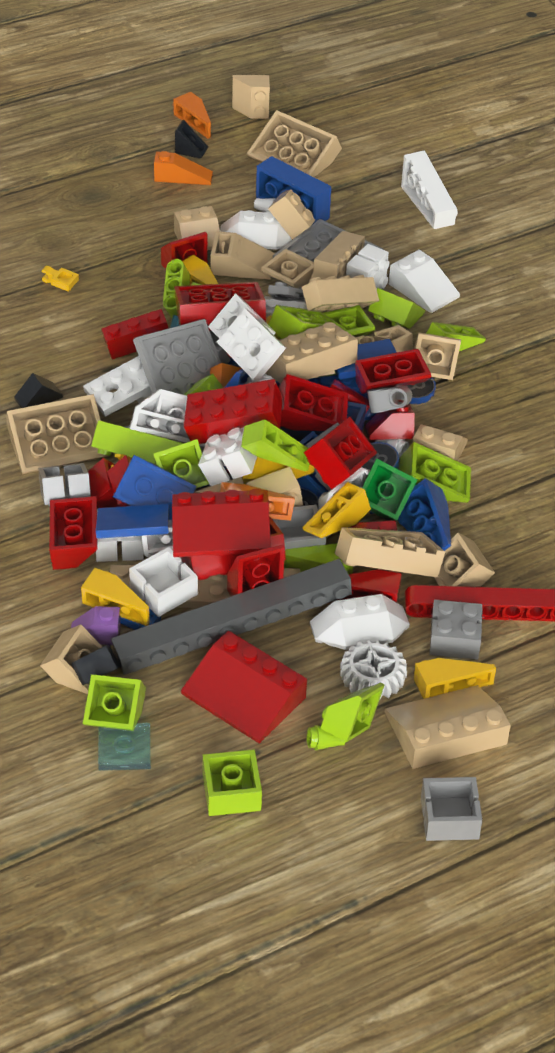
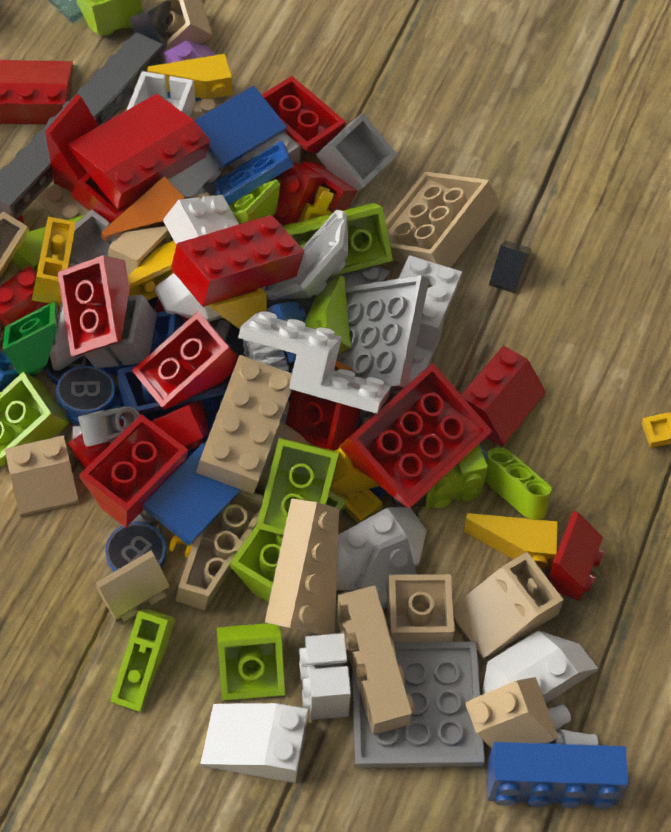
camera: 140 degrees right, 15 degrees up
tan slope [174,206,220,250] -> none
lime slope [241,419,310,471] -> none

